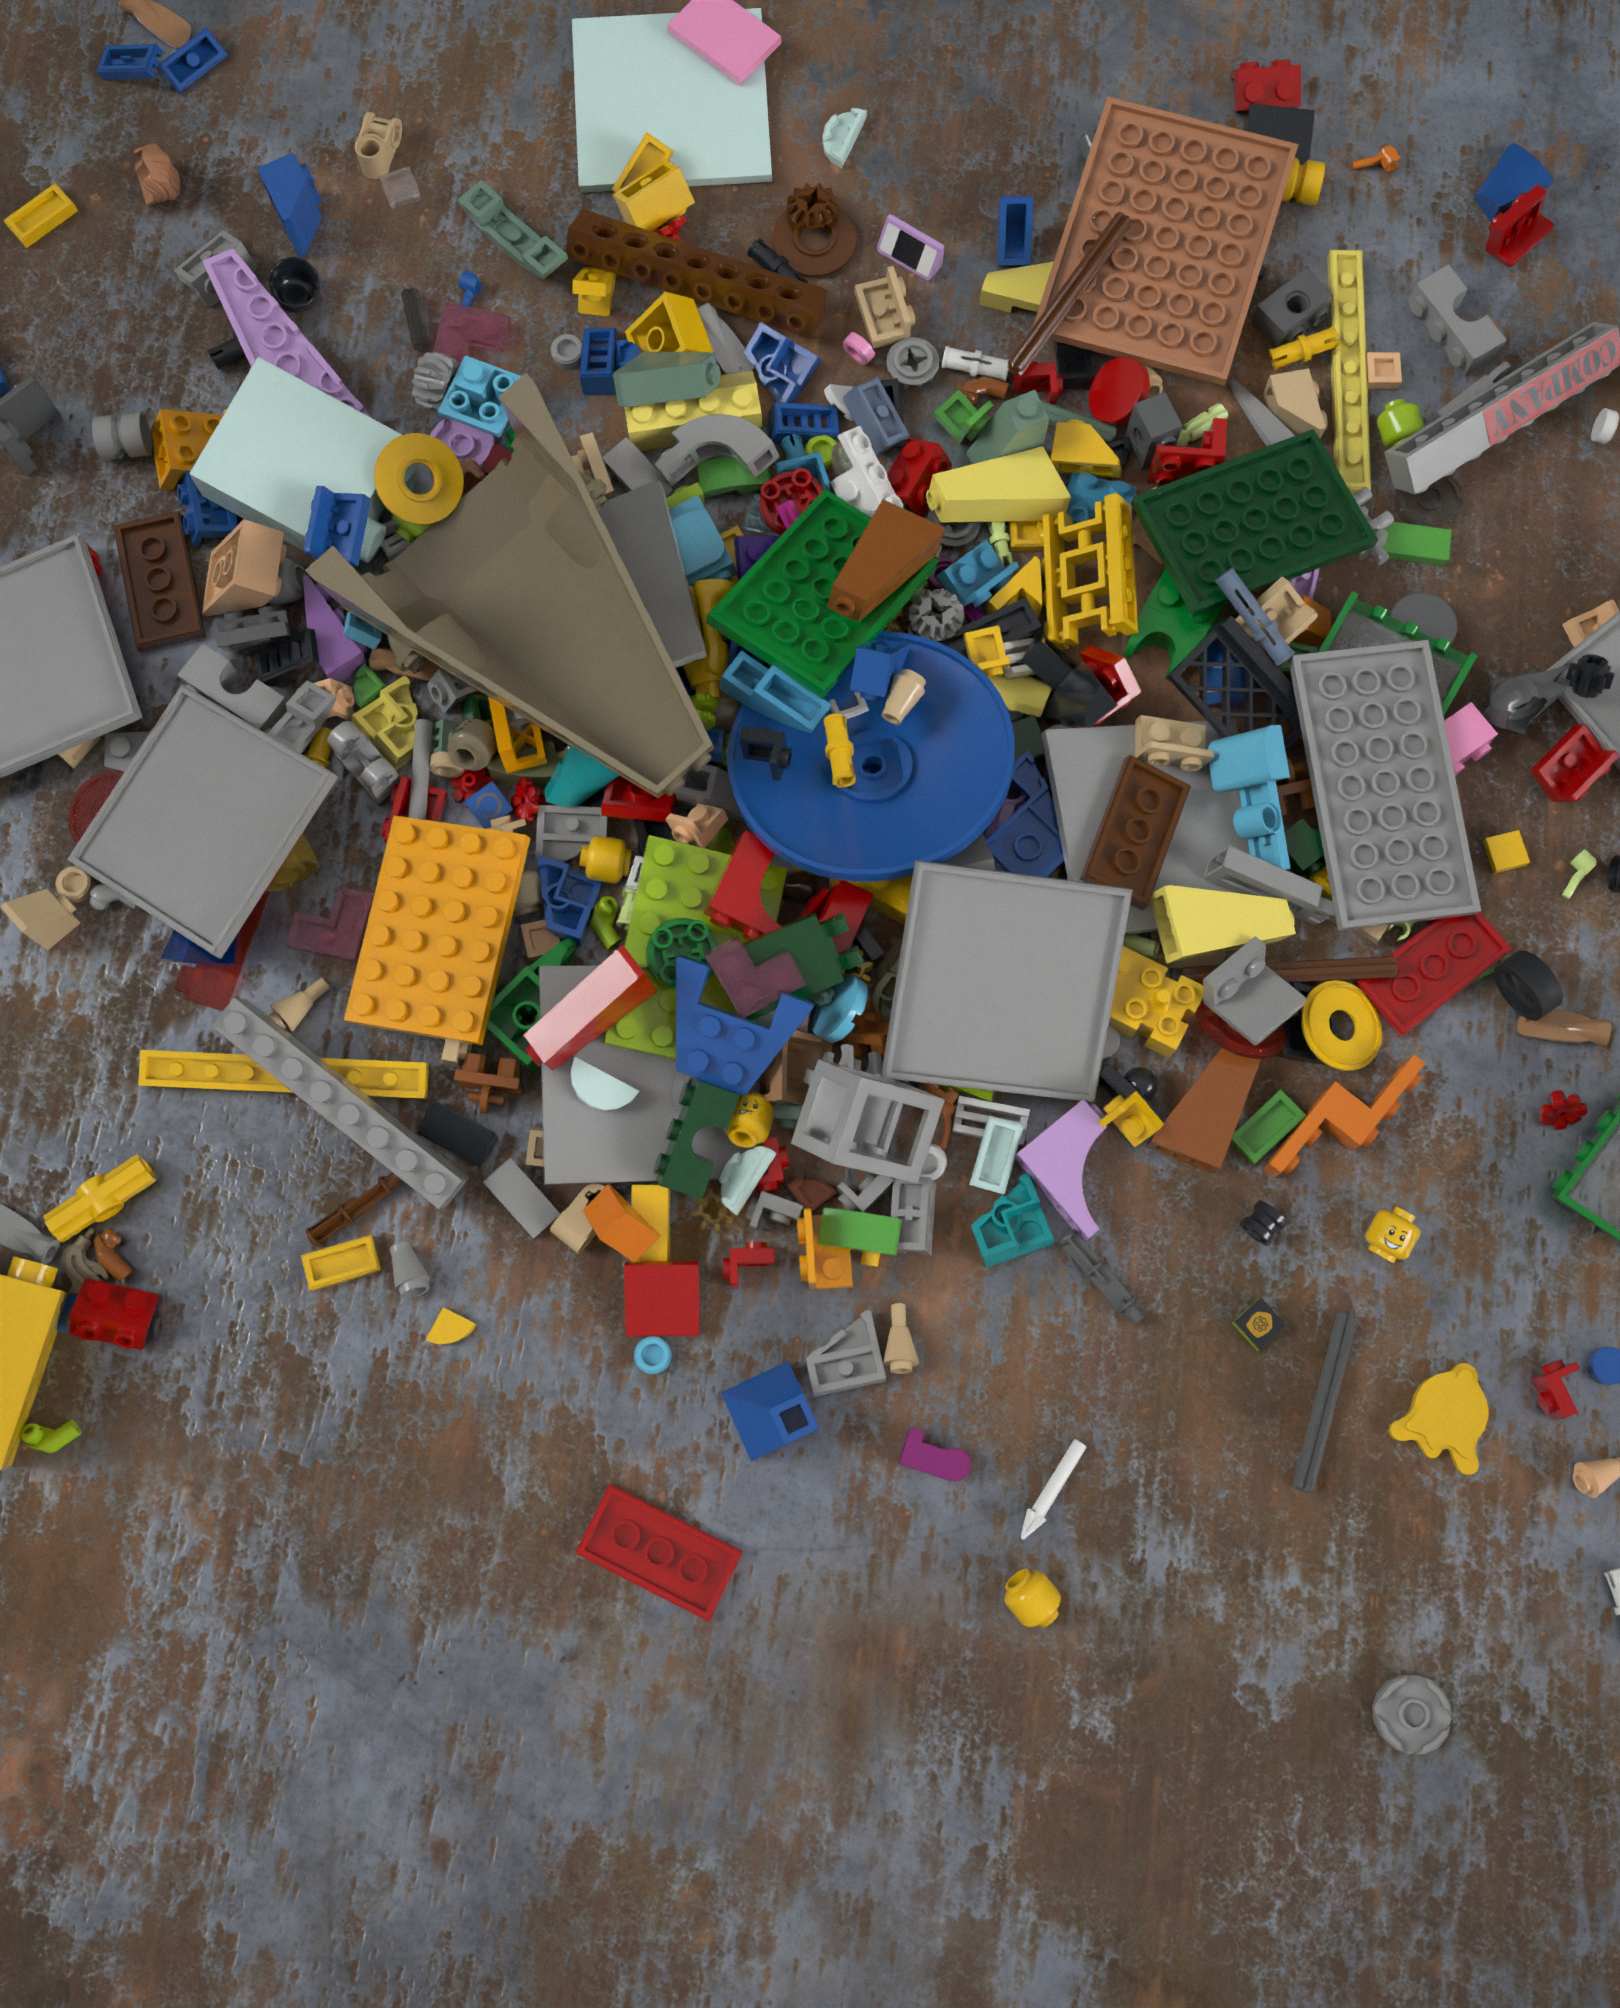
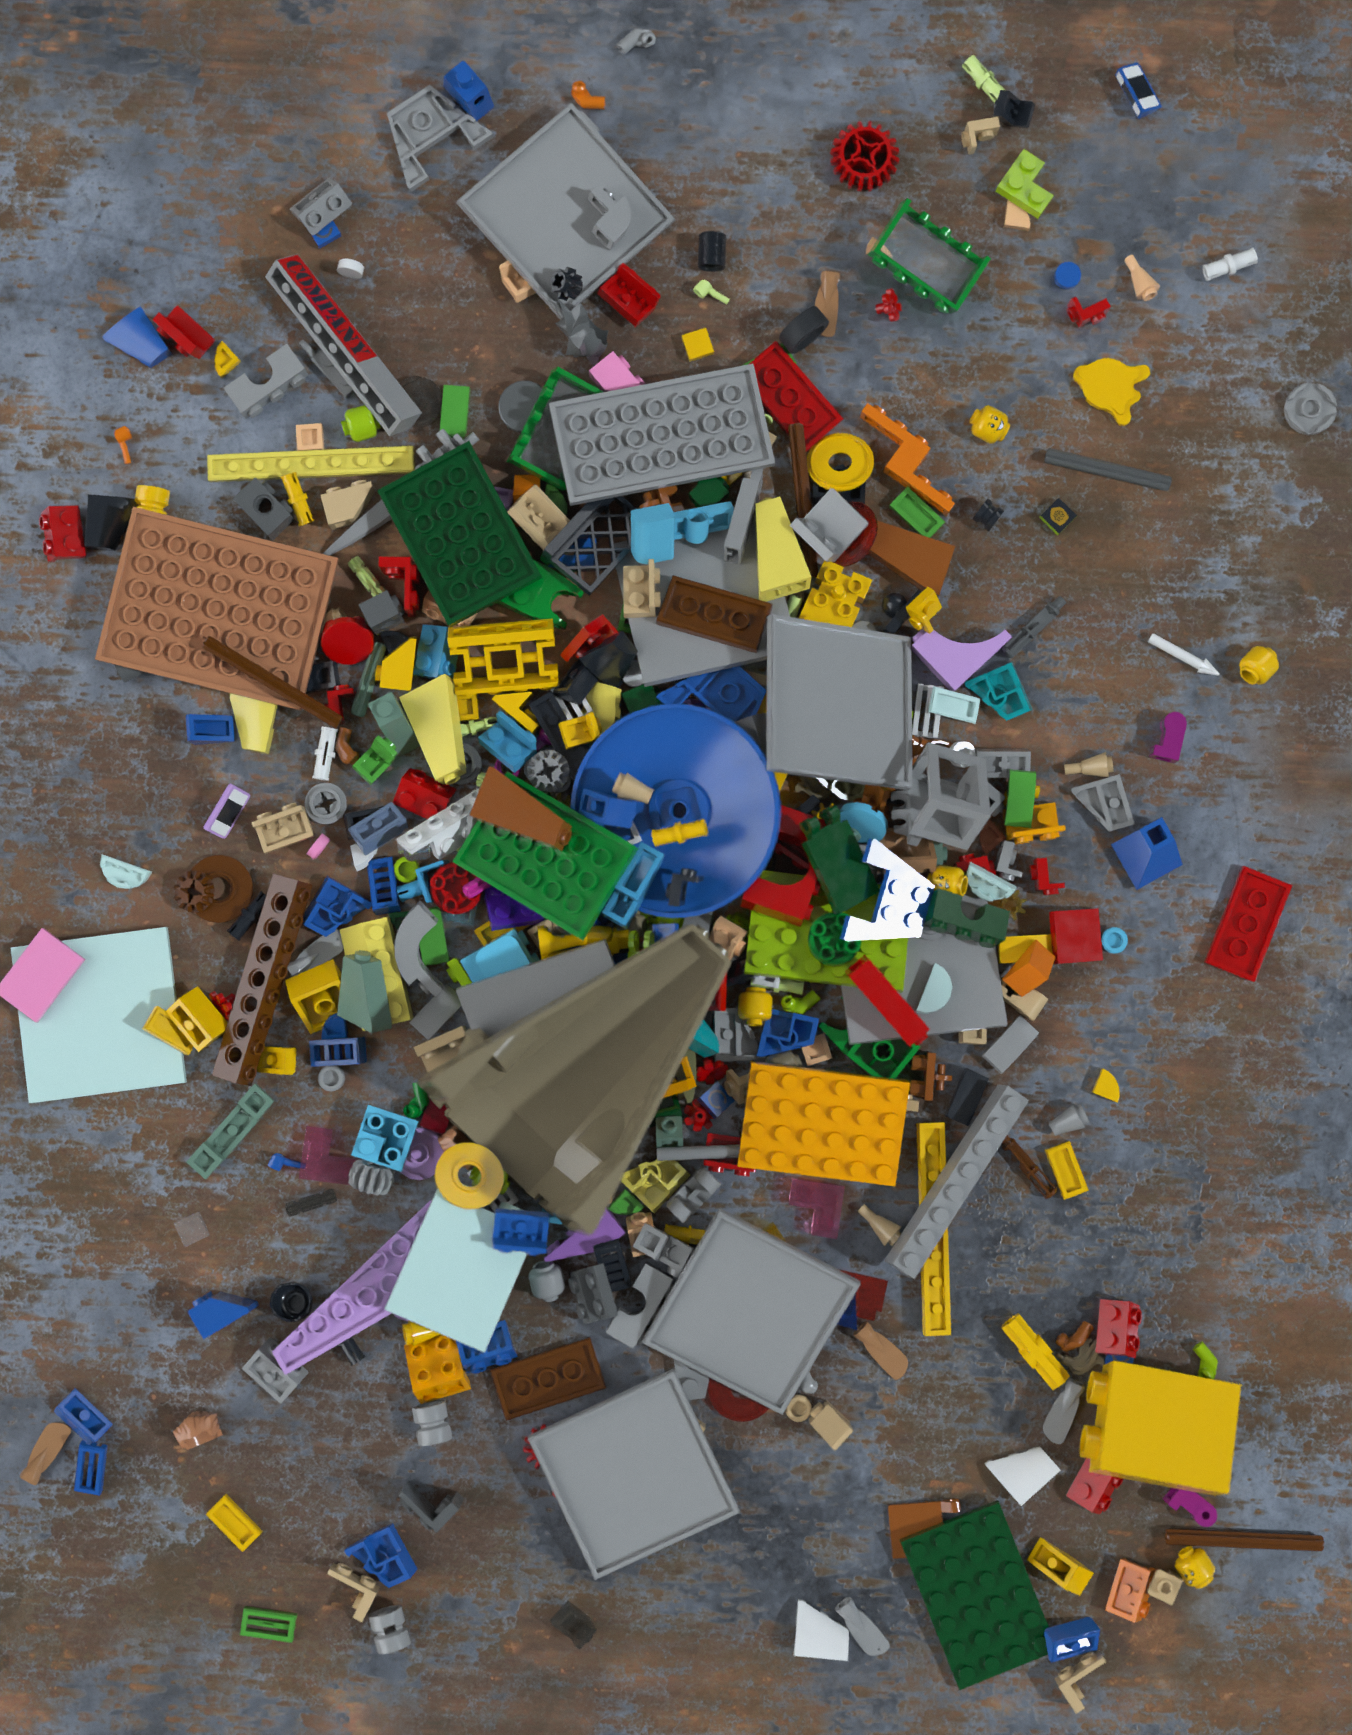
camera: 90 degrees left, 10 degrees up
light nougat slope [201,519,286,616] -> none
tan piece [355,112,402,179] -> none
tan tile [429,752,464,778] -> none
dark tan head [447,718,498,771] -> none
clear pink plate [705,936,806,1018] -> none
sand blue pin [1215,568,1295,666] -> none
none -> yellow tile [215,341,241,378]
none -> medium nougat piece [853,1321,908,1380]

